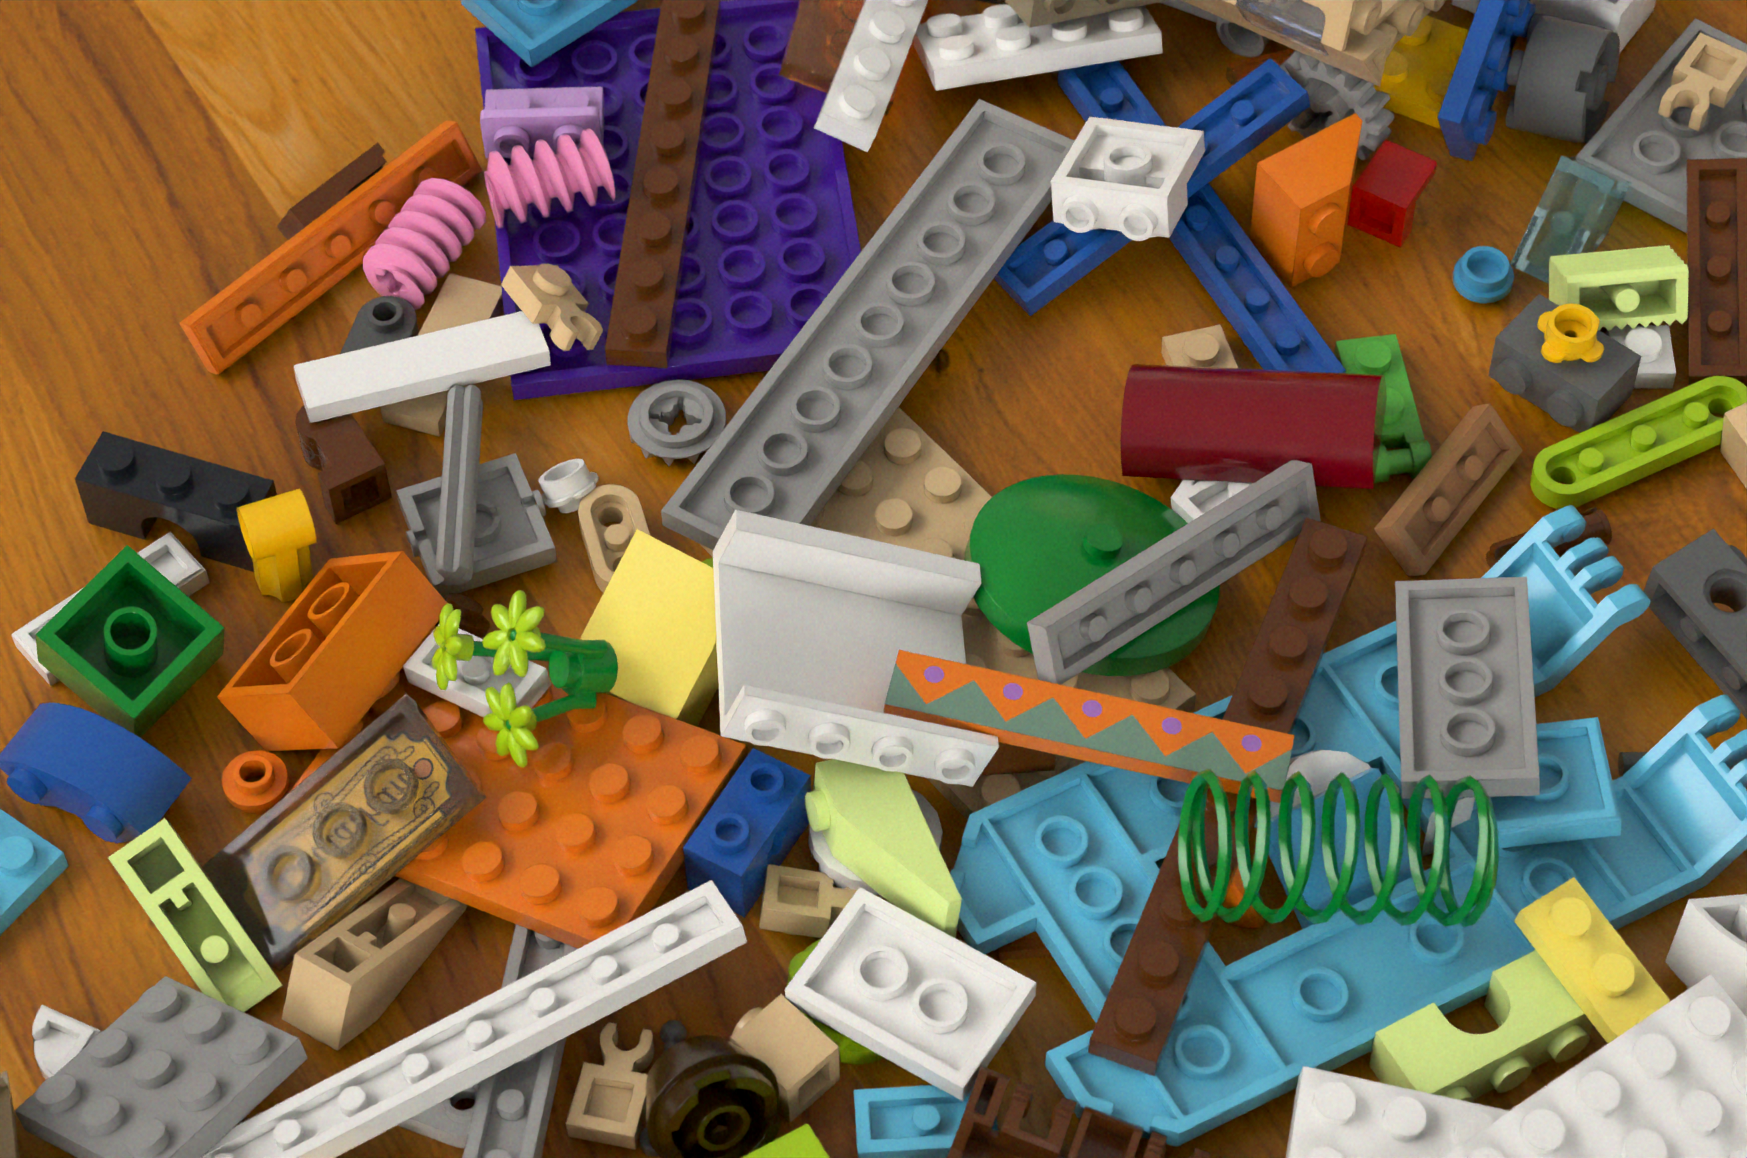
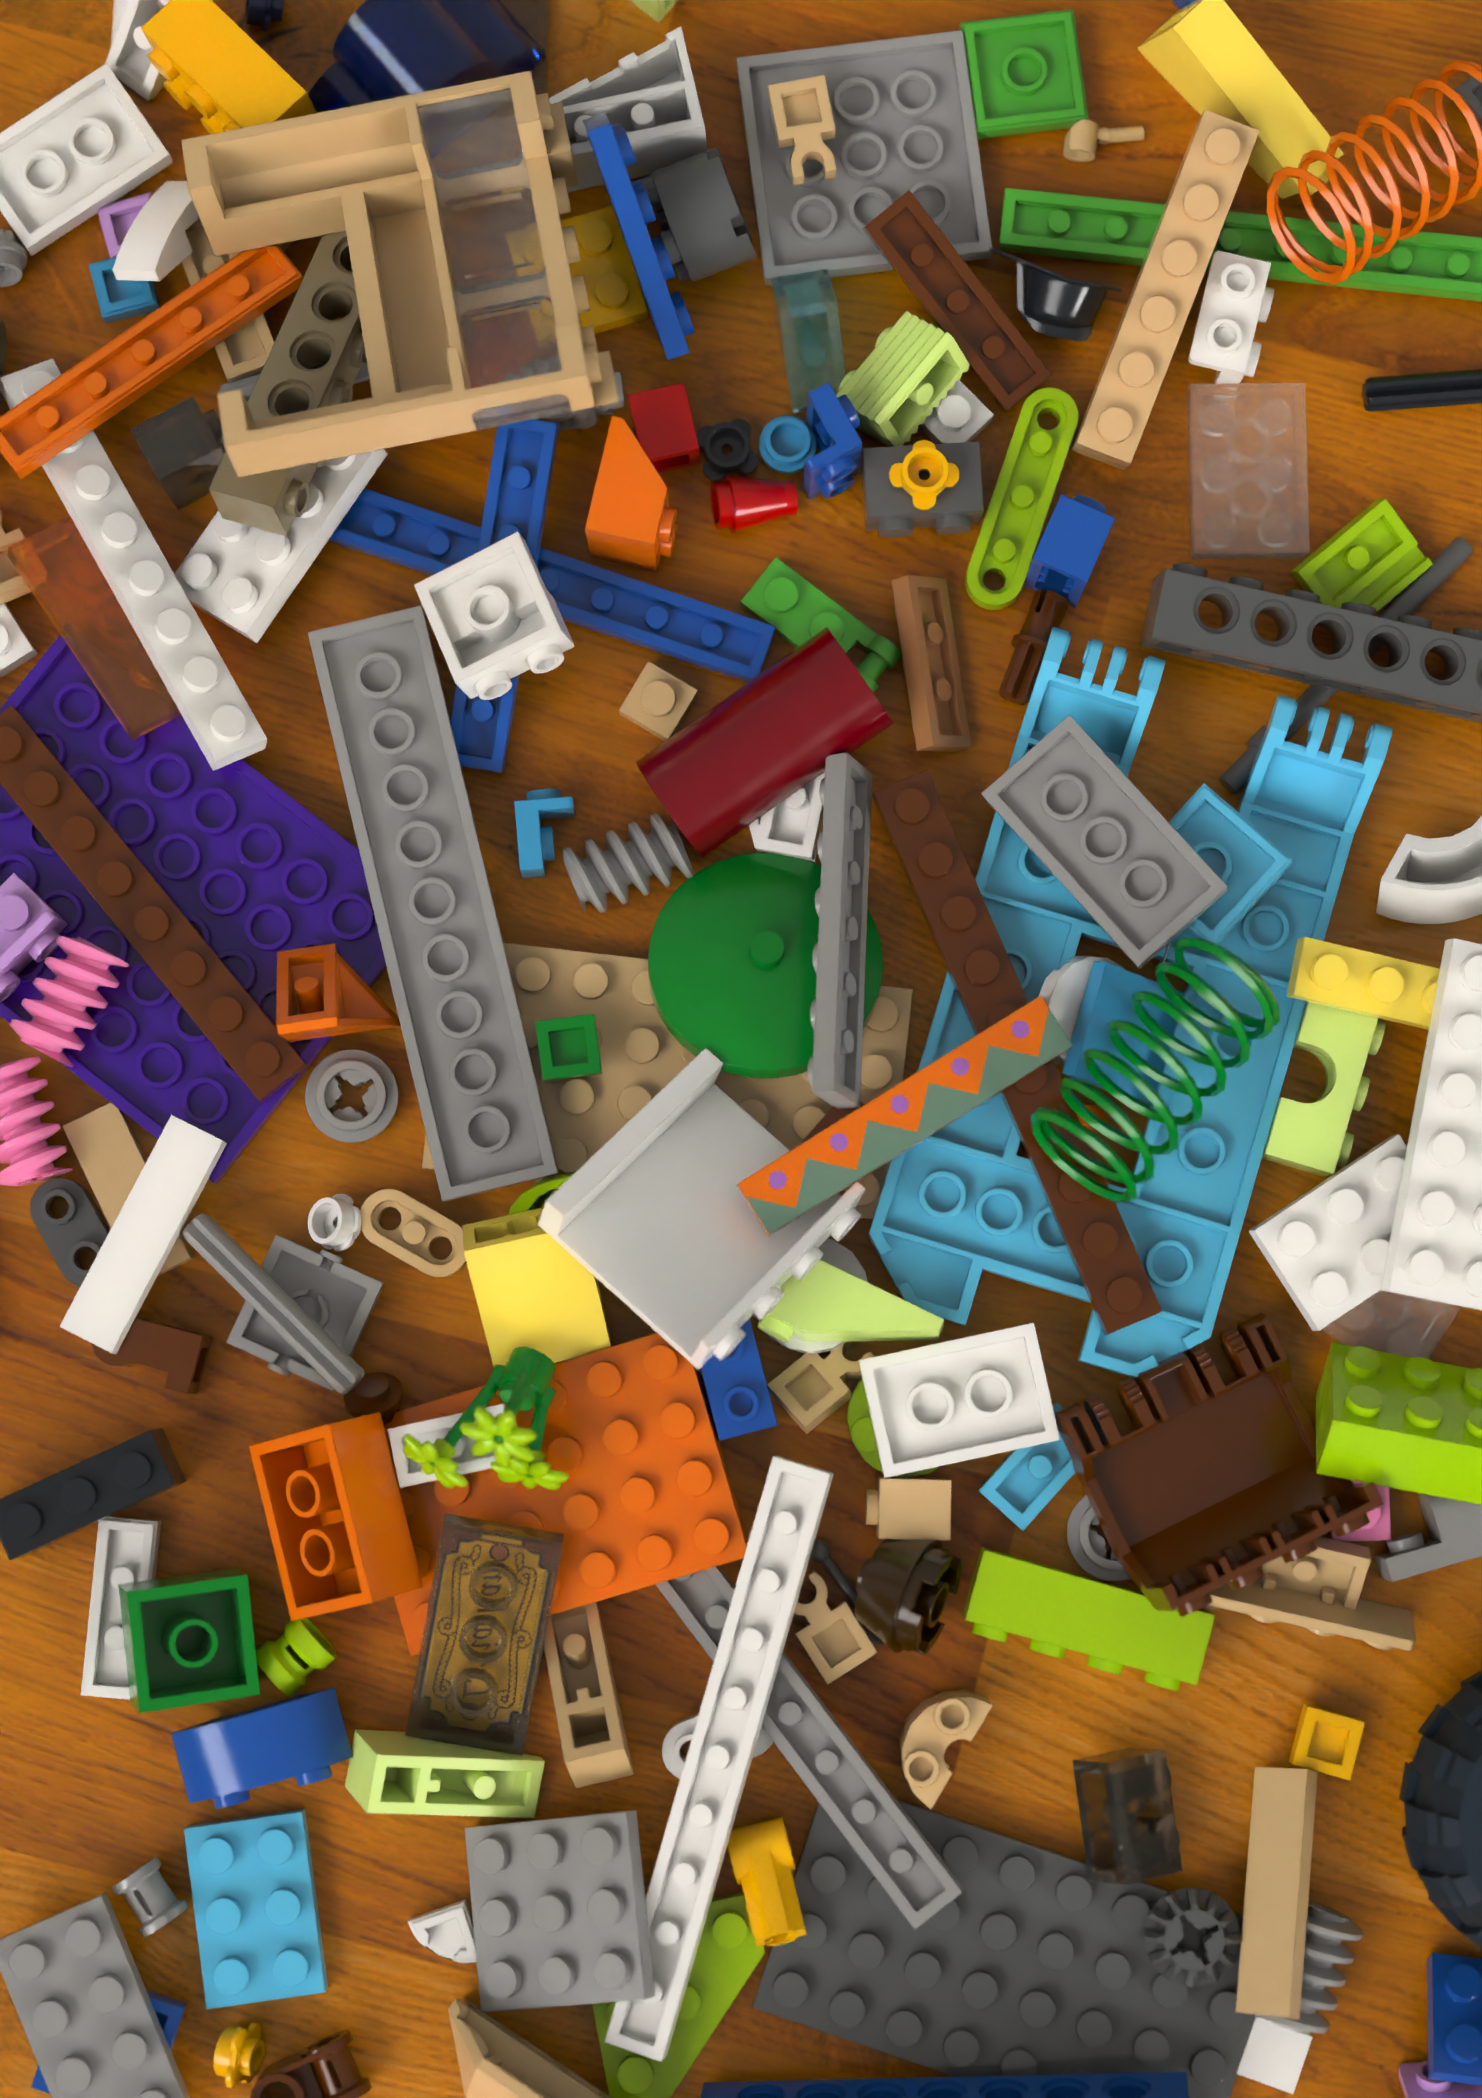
camera: 45 degrees left, 30 degrees up
orange plate [222,750,289,814] -> none
yellow piece [237,488,317,603] -> none
tan plate [501,264,603,351] -> none
none -> lime wheel [256,1618,337,1697]
none -> orange slope [276,943,400,1042]
none -> dark azure bracket [514,789,575,879]
none -> green plate [535,1014,602,1082]
none -> light grey piece [563,812,694,916]
none -> black plate [696,419,759,482]
none -> red cone [710,475,798,533]
none -> blue bracket [803,382,863,499]
none -> blue brick [1023,495,1115,608]

